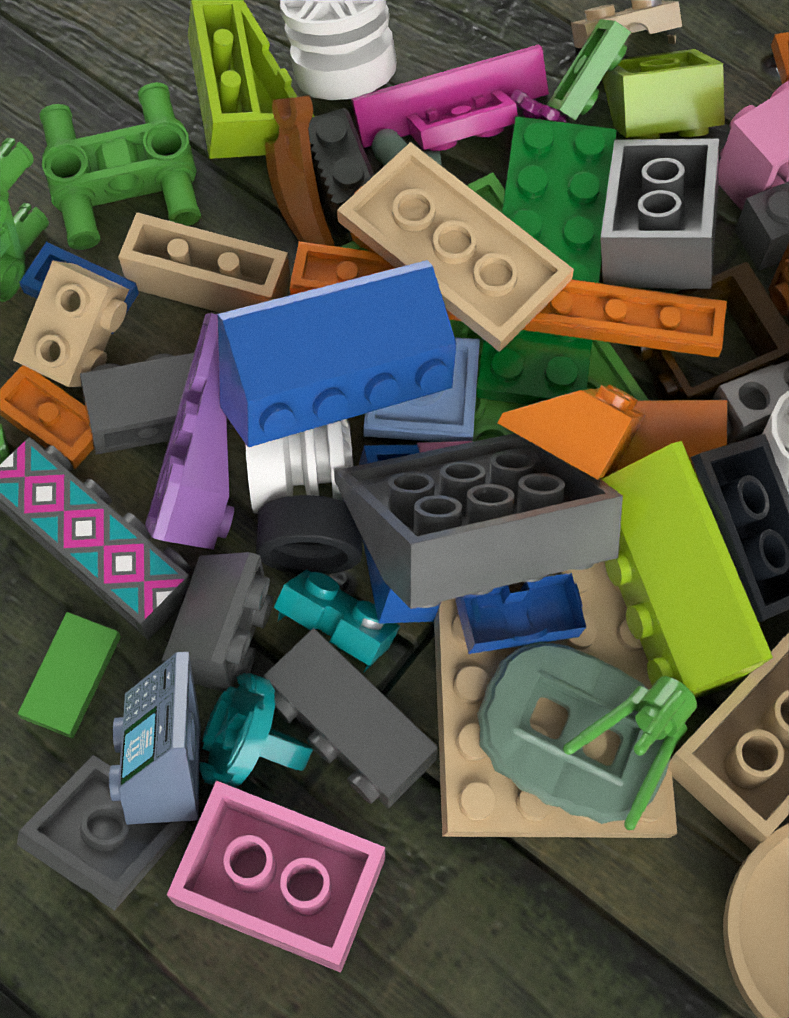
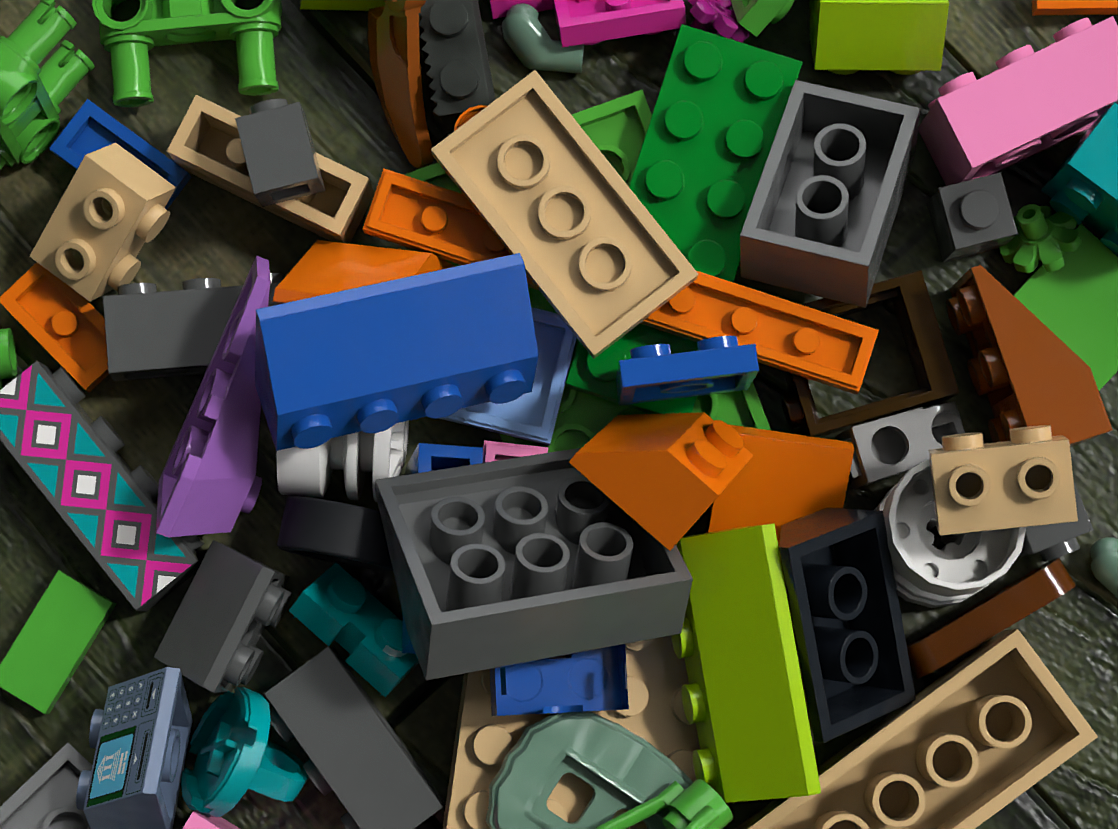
camera: 10 degrees right, 15 degrees up
none -> dark grey brick [235,99,325,207]
none -> blue plate [616,336,759,405]

